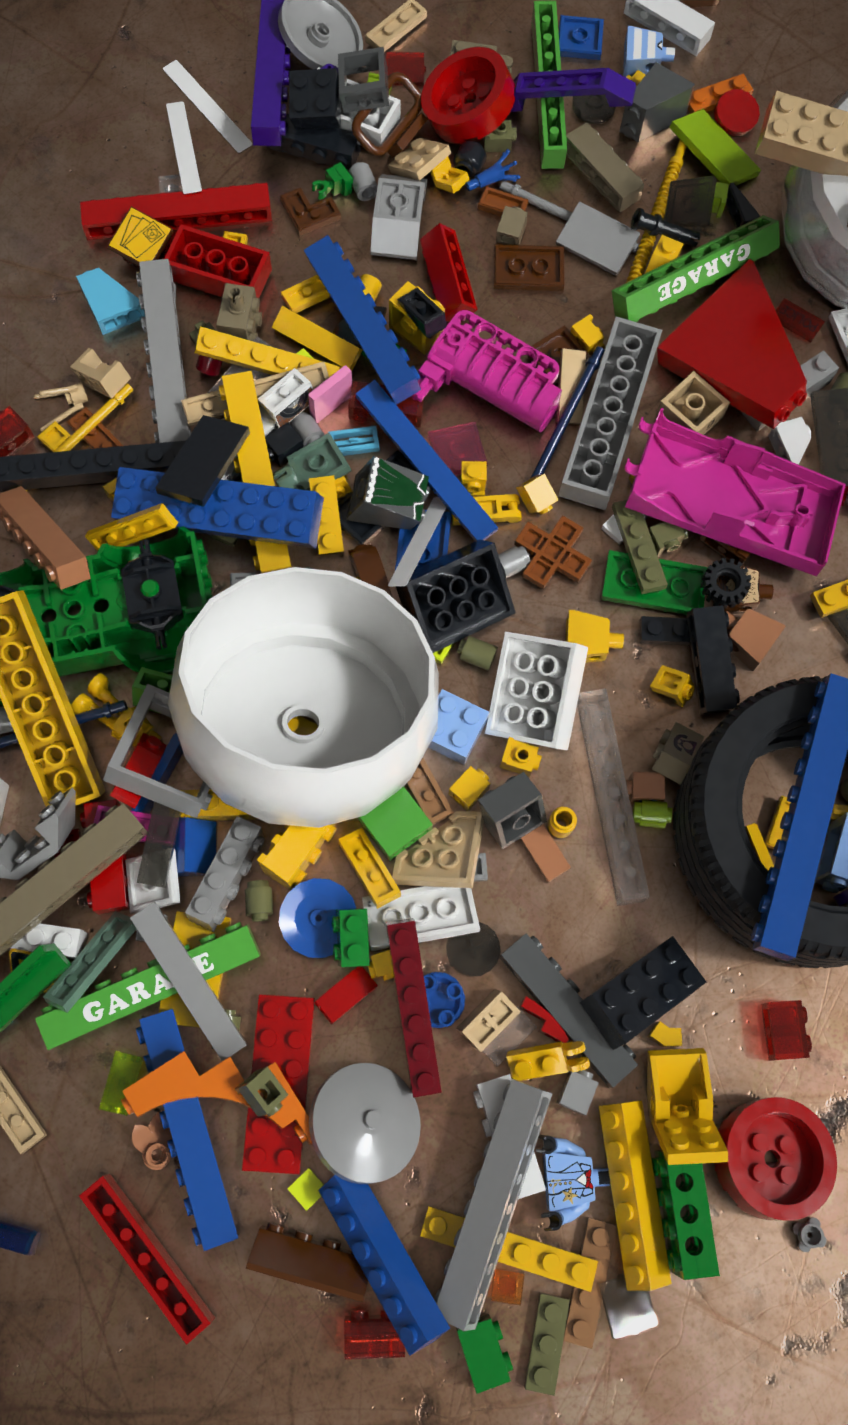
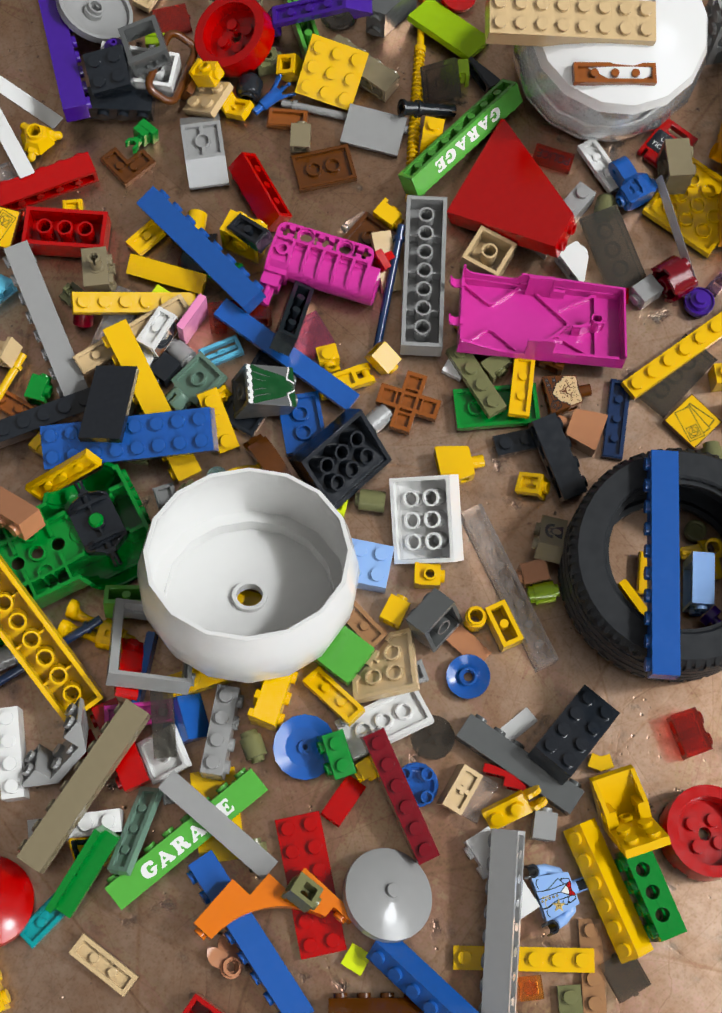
camera: 15 degrees left, 0 degrees up
clear neon green hinge [99,1051,144,1116] -> none
light grey brick [348,162,378,201] -> none
white sticker [388,497,446,587] -> none
black tyre [701,558,751,609] -> none
none -> yellow rock [20,122,63,162]
none -> green brick [24,373,53,406]
none -> yellow brick [189,58,225,87]
none -> black brick [269,281,314,356]
none -> yellow brick [276,53,303,83]
none -> yellow plate [294,33,369,110]
none -> clear piece [341,211,365,233]
none -> red tile [372,249,395,274]
none -> blue dish [446,654,490,699]
none -> yellow brick [484,599,524,653]
none -> white sticker [500,707,537,741]
none -> yellow plate [508,358,535,419]
none -> dark blue tile [600,379,630,461]

